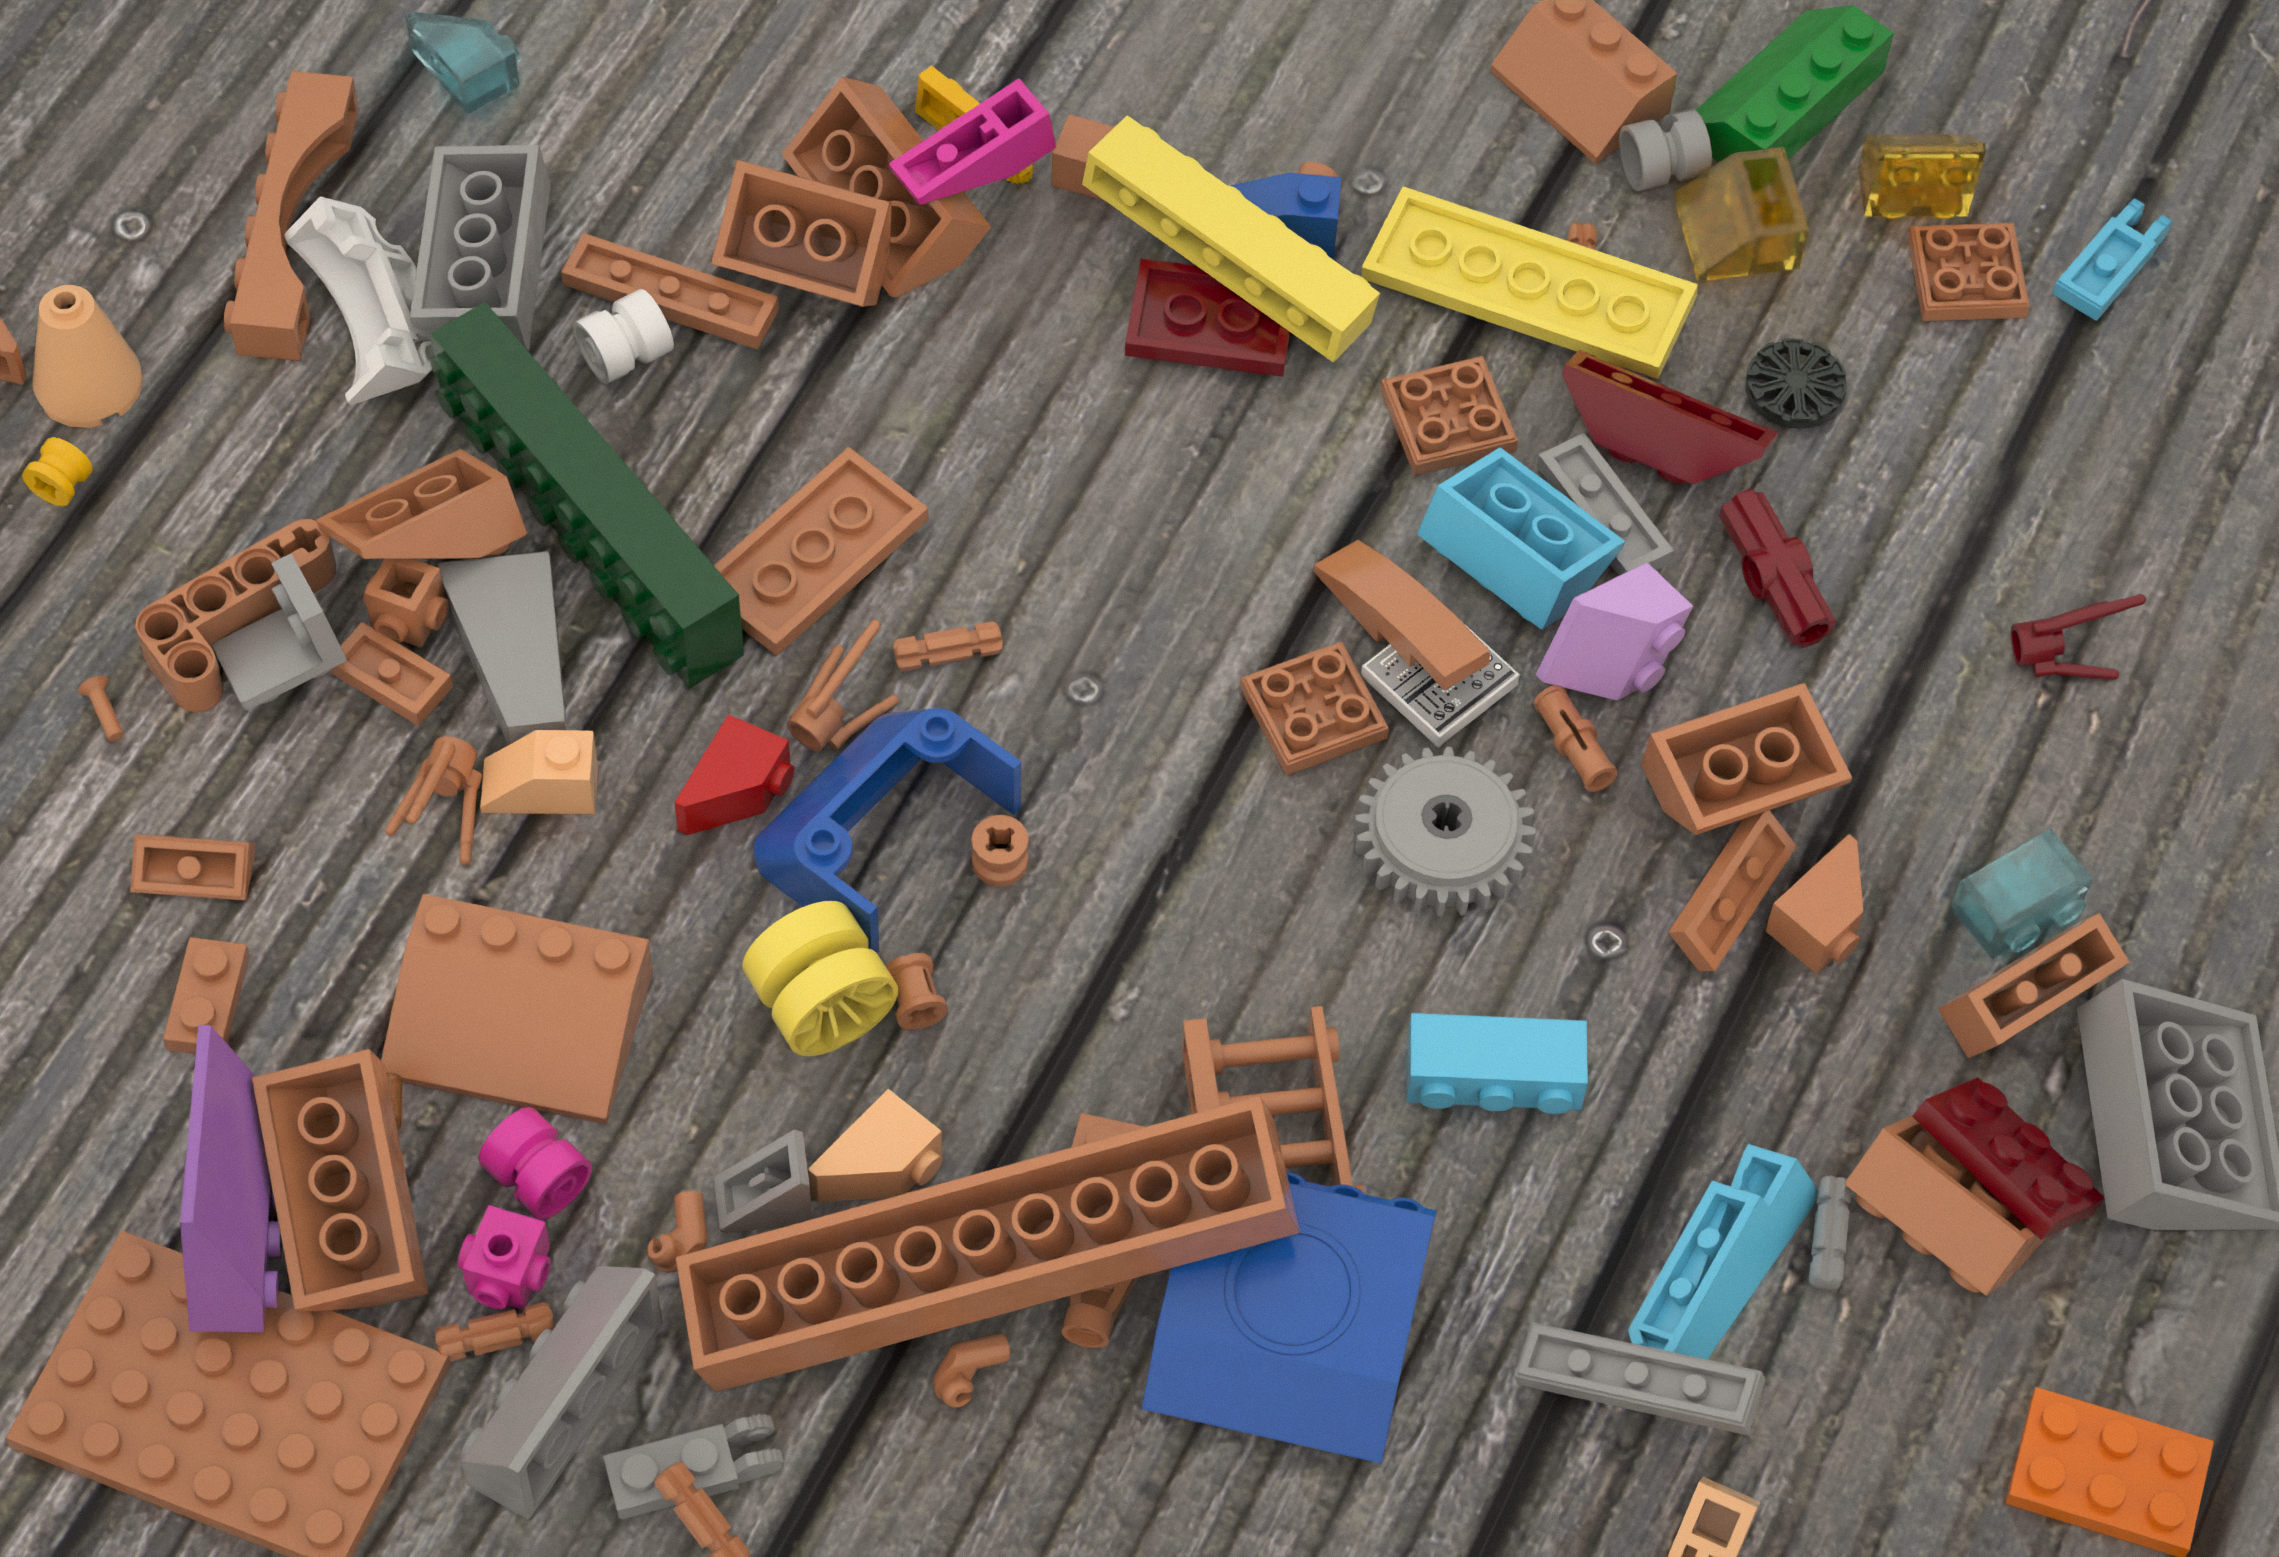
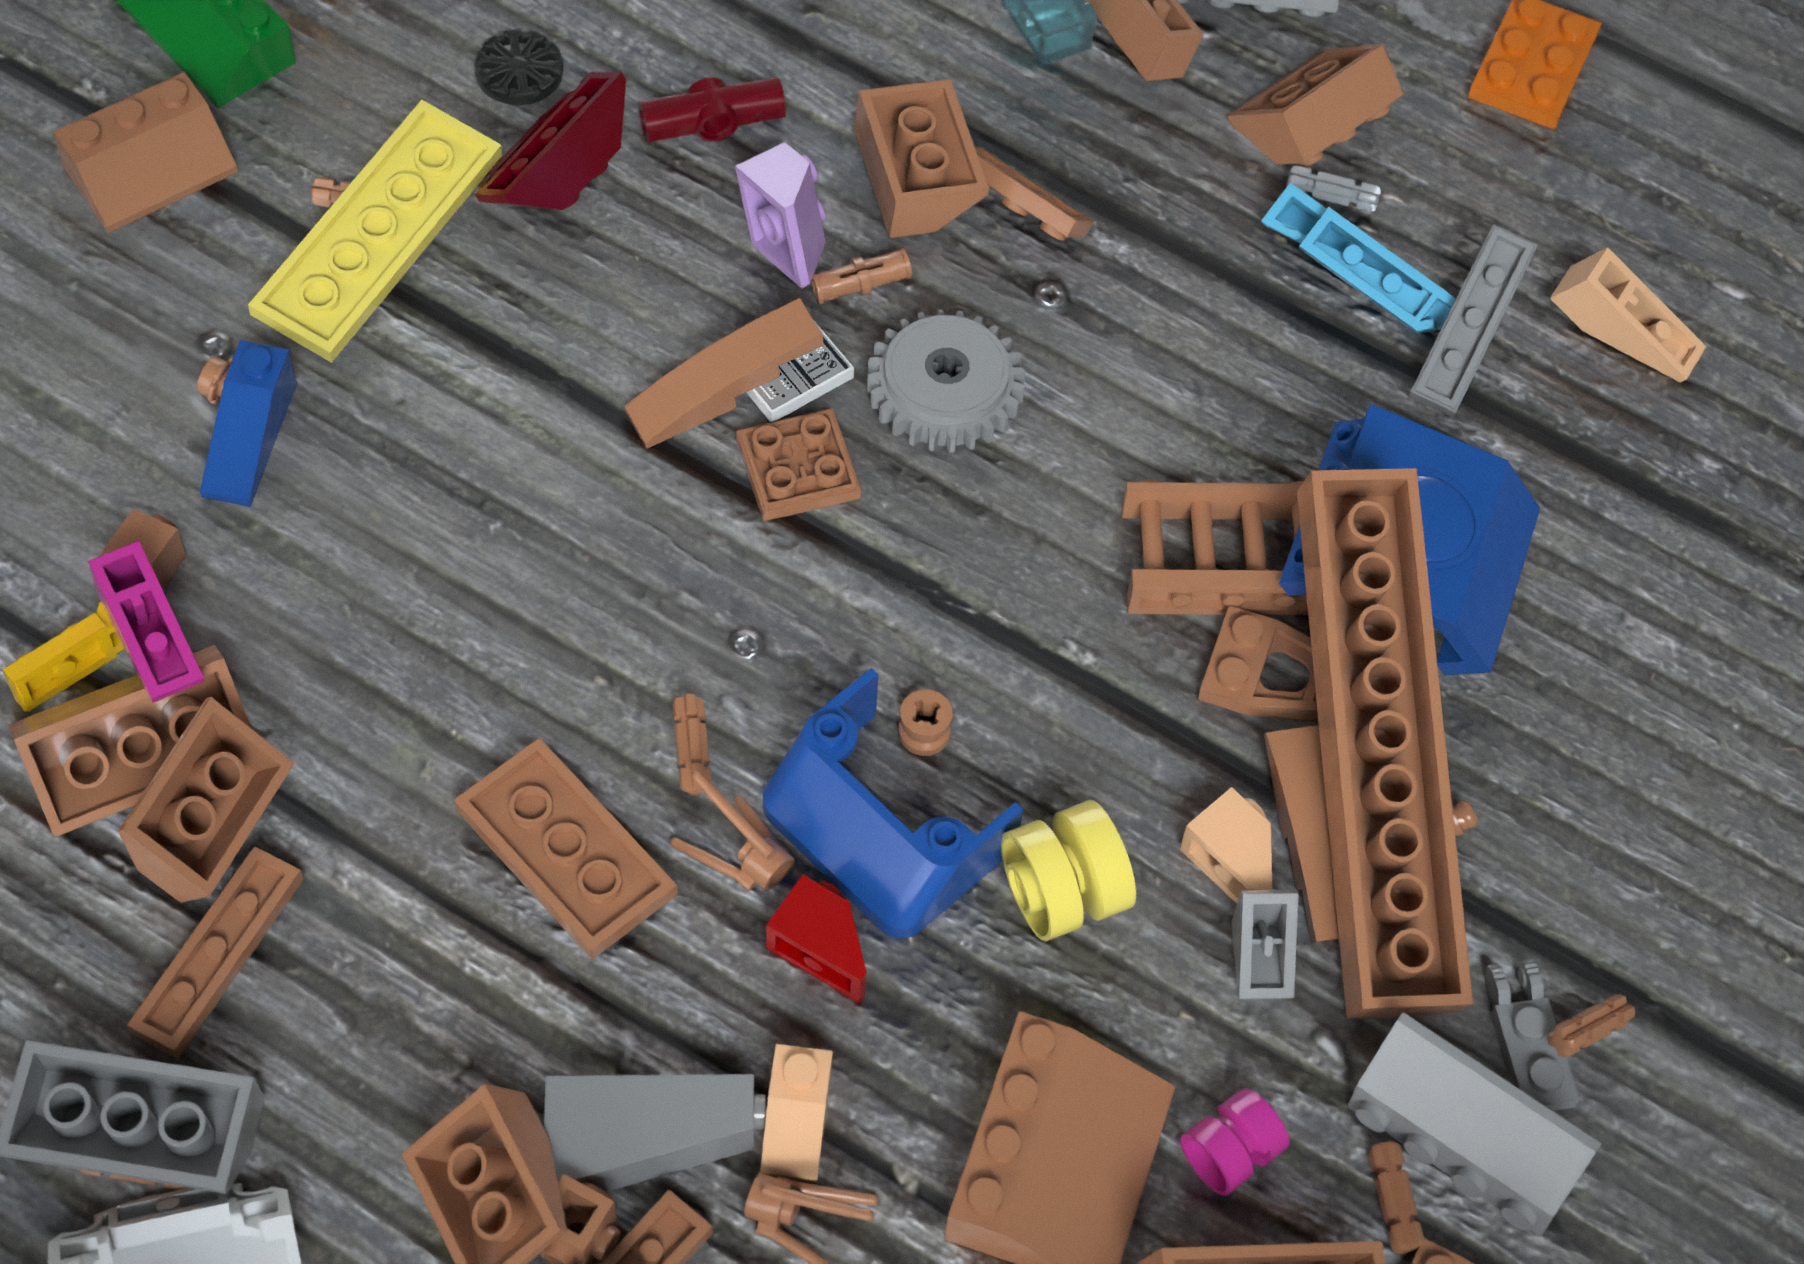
camera: 85 degrees left, 0 degrees up
dark green brick [430,302,744,689] -> none
dark pink brick [458,1205,551,1310] -> none
white wheel [573,289,674,385] -> none
nougat arm [647,1191,707,1273] -> none
nougat bush [886,953,948,1030] -> none
light yellow brick [1082,115,1380,363] -> none
dark red plate [1125,258,1290,377] -> none
nougat tile [1381,356,1518,476] -> none
medium azure brick [1406,1013,1588,1114] -> none
medium azure slope [1417,447,1626,630] -> none
light grey plate [1537,433,1674,576] -> none
light grey wheel [1619,109,1712,192] -> none
clear yellow slope [1674,147,1809,281] -> none
nougat slope [1765,834,1864,974] -> none
dark red plate [1912,1077,2105,1240] -> none

